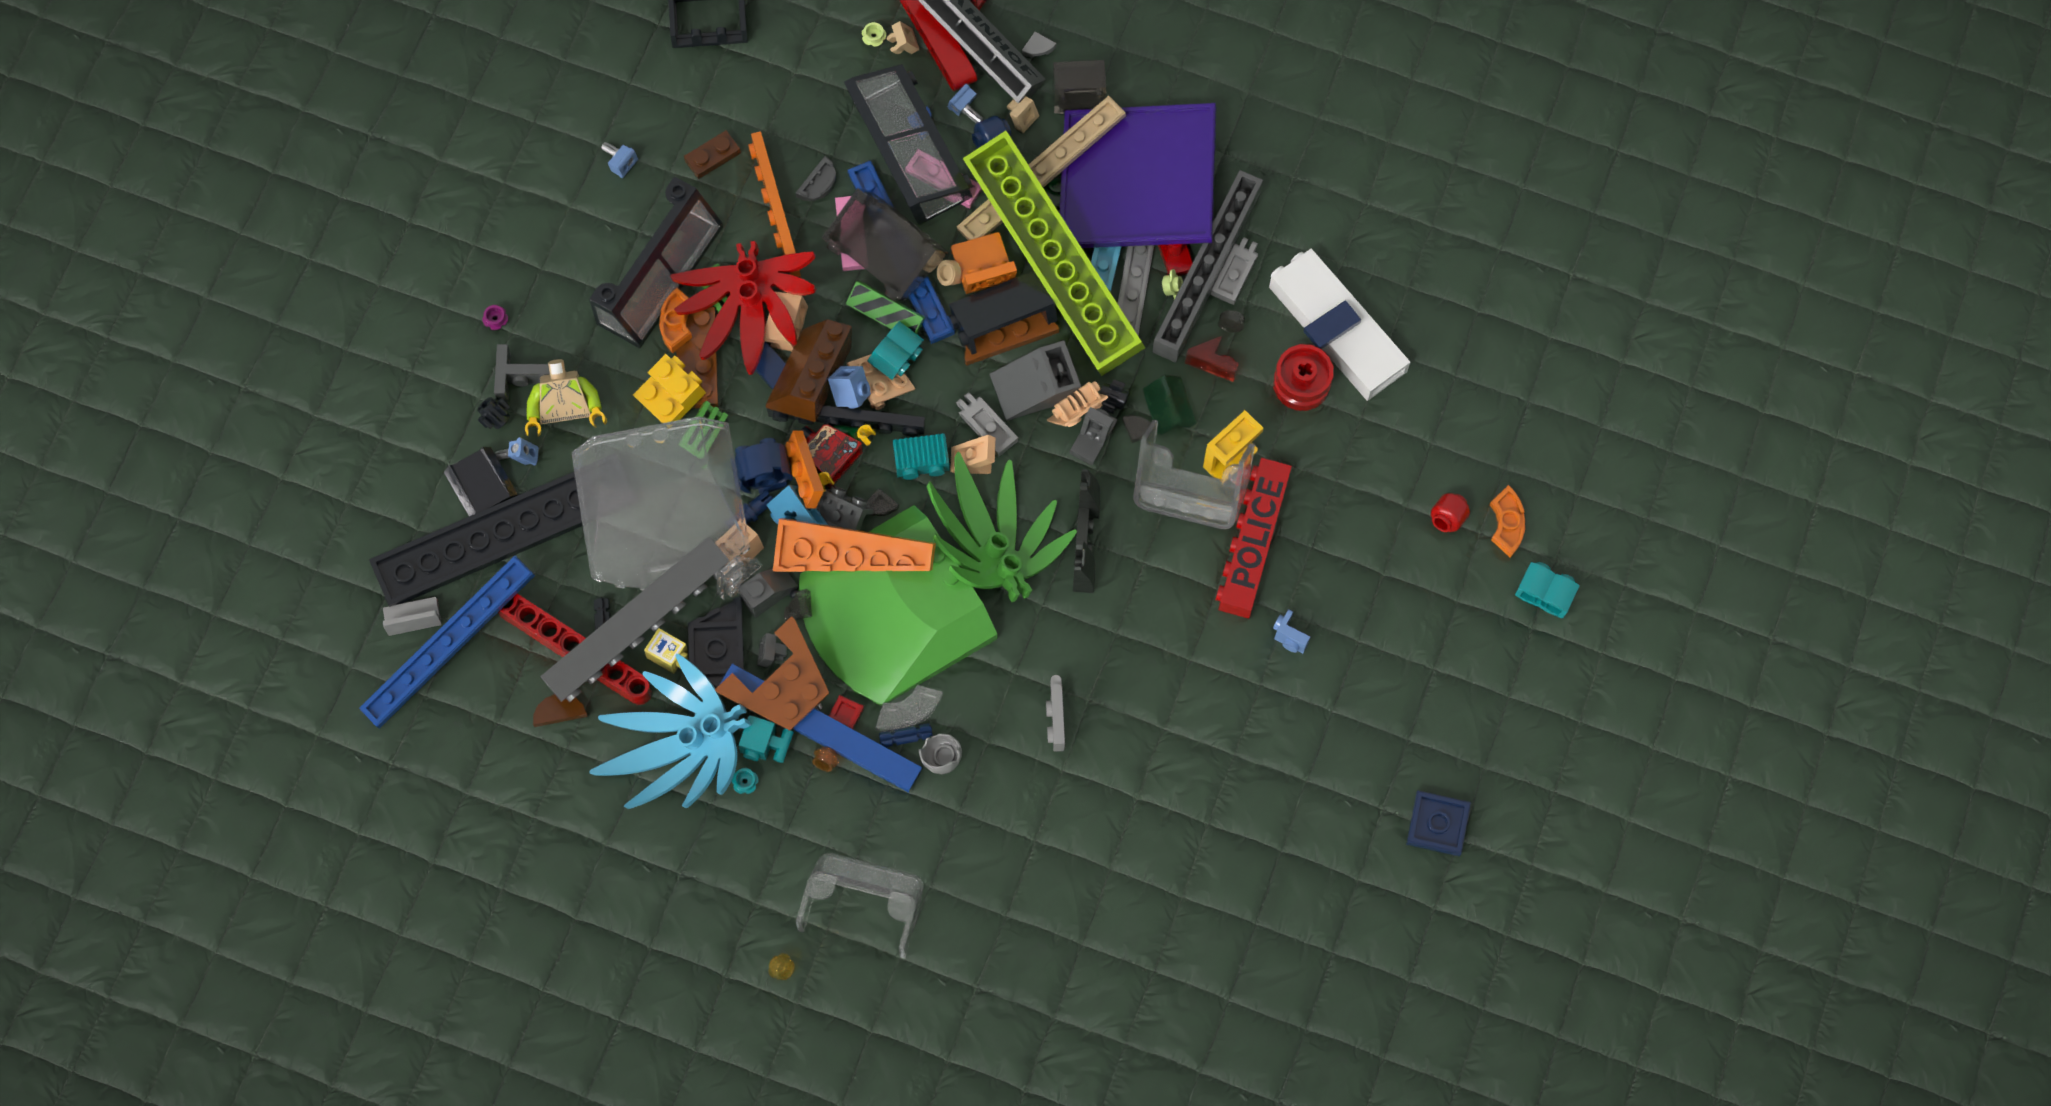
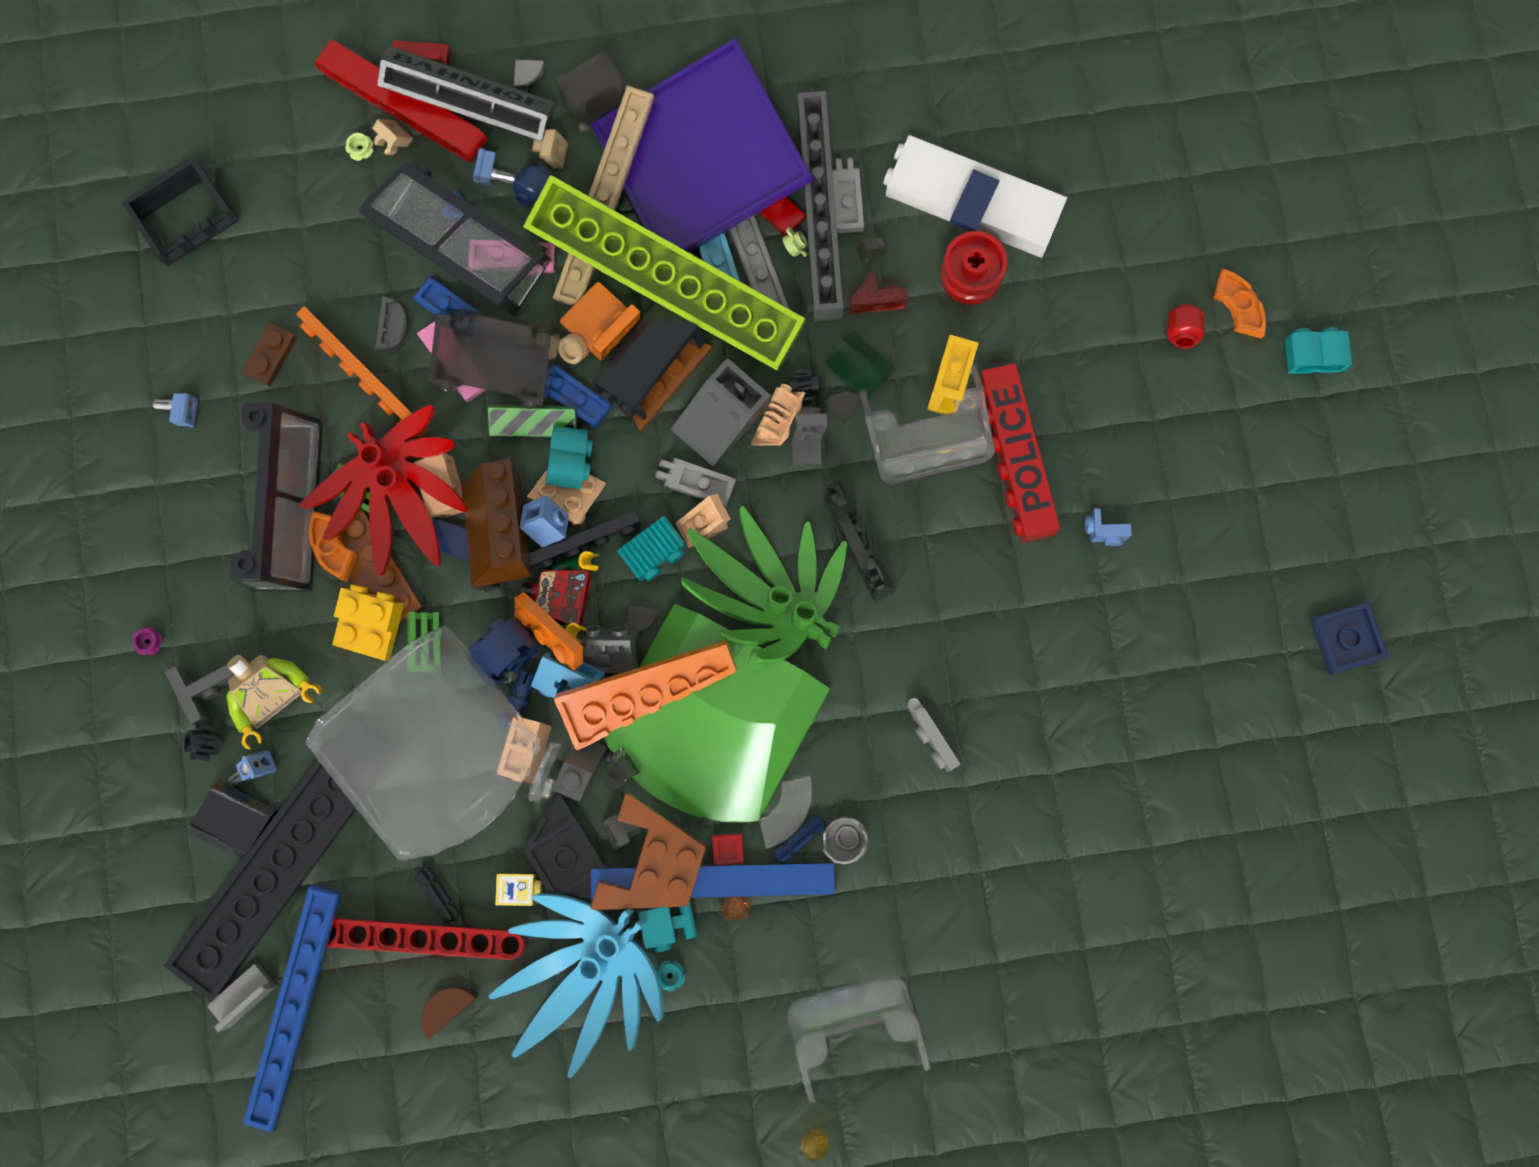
camera: 25 degrees left, 10 degrees up
dark grey brick [540,536,730,702] -> none

